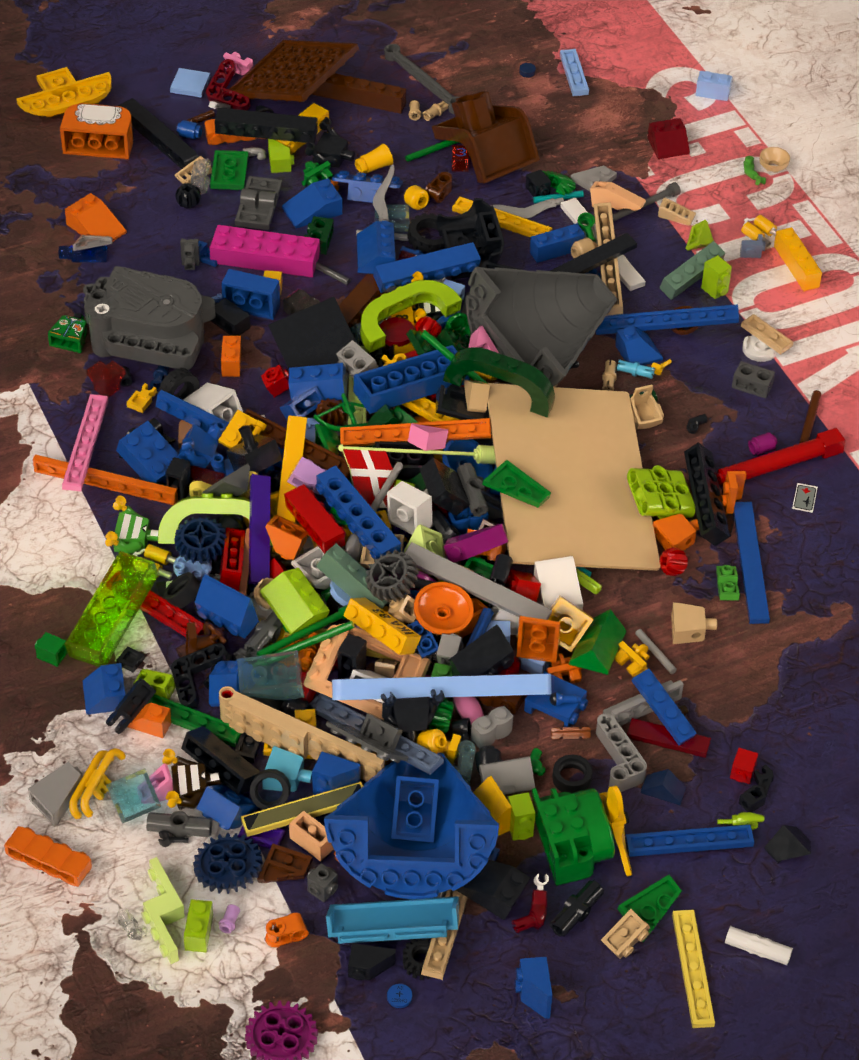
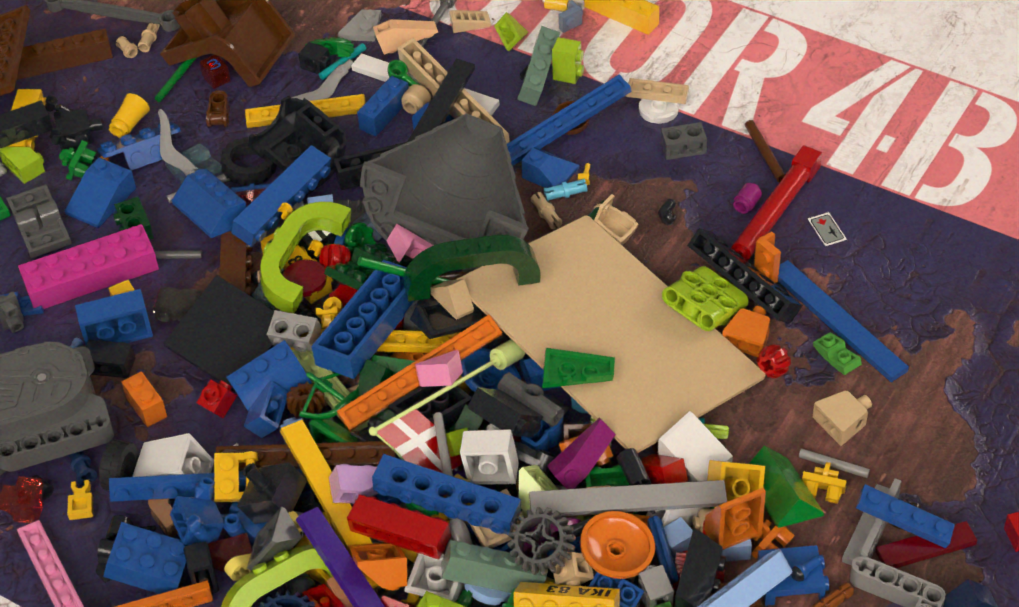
camera: 30 degrees left, 0 degrees up
yellow head [404,185,429,210] -> none

